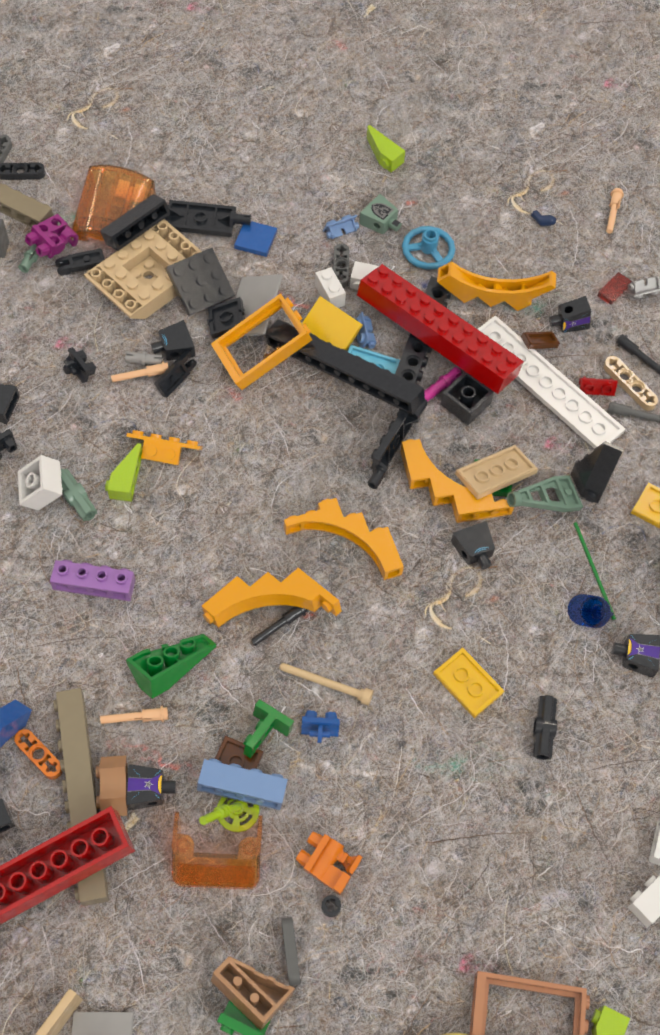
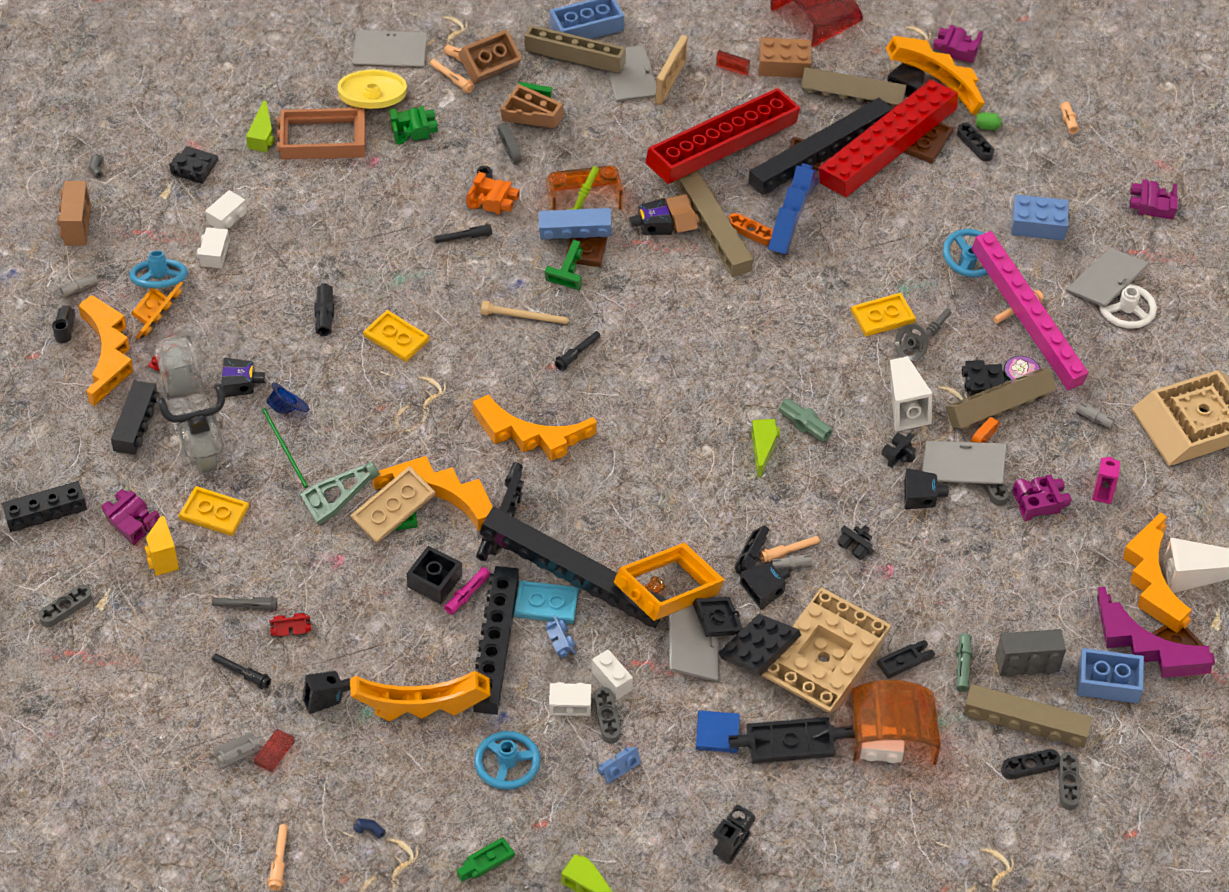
camera: 170 degrees right, 10 degrees down
white brick [18,455,62,511] -> none
magenta hips [25,214,79,259] -> none
medium lavender brick [50,560,135,601] -> none
black brick [100,194,170,251] -> none
light nougat pin [100,706,168,724] -> none
light orange bracket [126,430,203,465] -> none
green wedge [126,634,216,699] -> none
light orange arch [202,568,342,628] -> none
blue hips [301,710,340,743] -> none
yellow tile [302,296,363,350] -> none
red brick [357,264,524,394] -> none
sand green torso [359,194,402,234] -> none
black torso [451,521,495,570] -> none
white plate [478,316,625,449] -> none
reddish brown tile [521,331,560,349] -> none
black wedge [571,441,624,504] -> none
tan beam [603,356,658,411] -> none
none -> green hips [389,106,438,145]
none -> black pin [434,223,492,243]
none -> green hinge [456,837,515,882]
none -> black hips [713,804,756,864]

